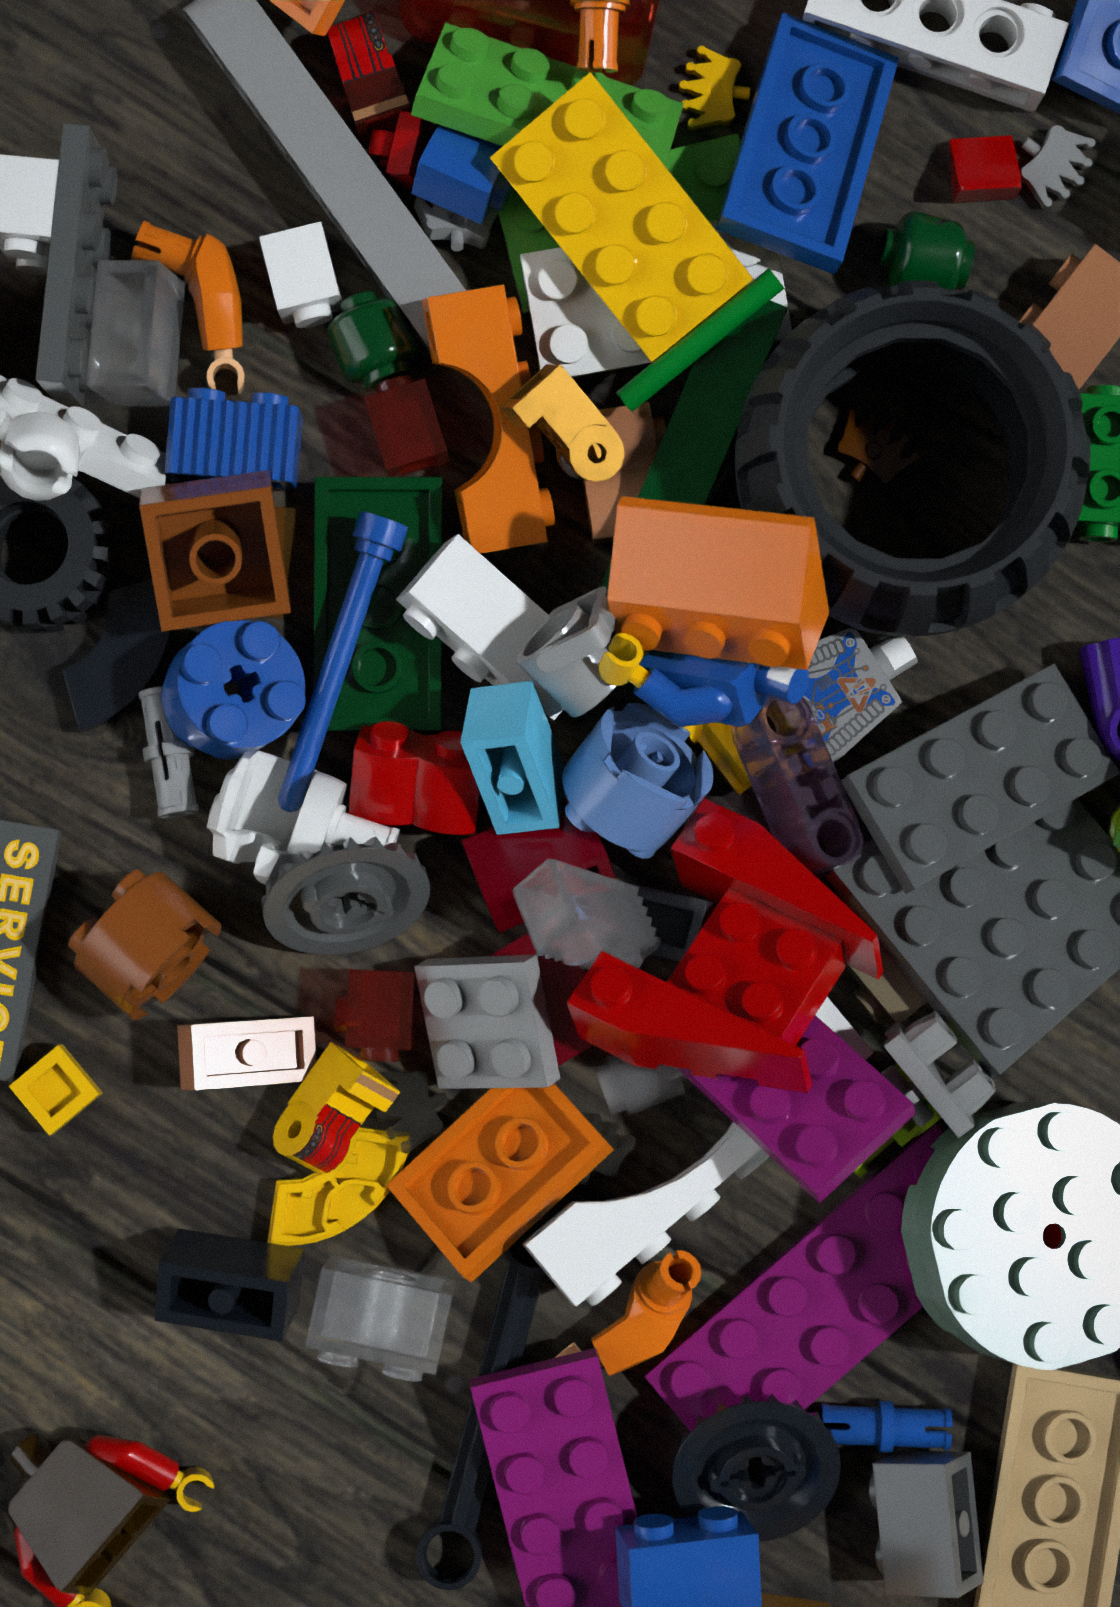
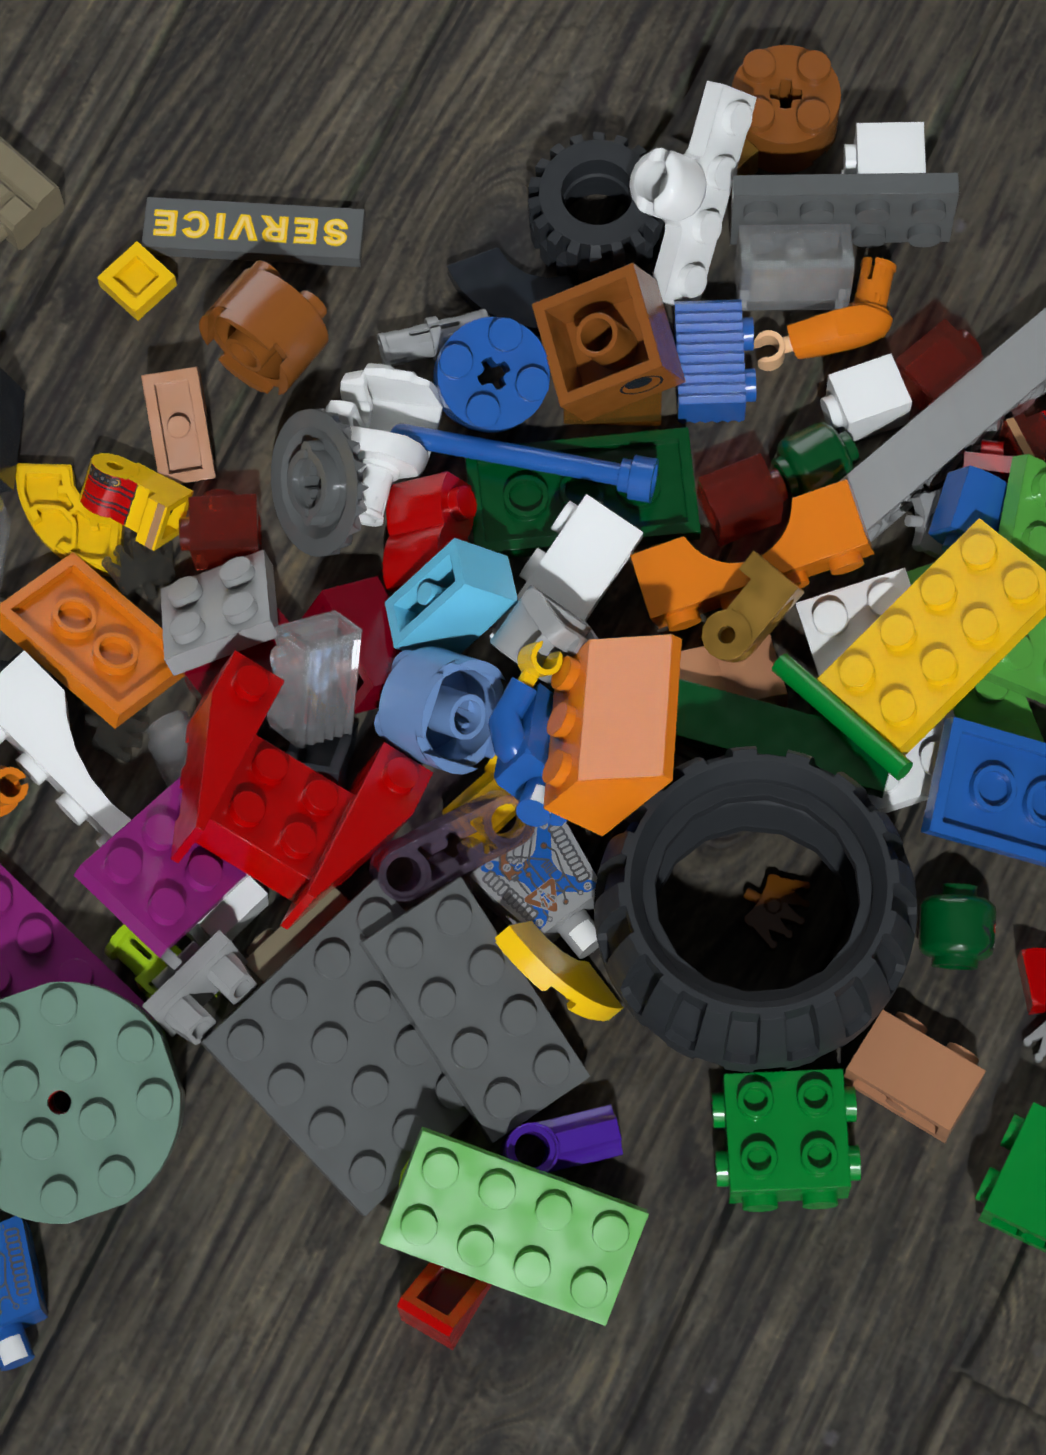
camera: 90 degrees right, 15 degrees down
none -> yellow tile [495,921,623,1021]
none -> clear red brick [895,319,984,412]

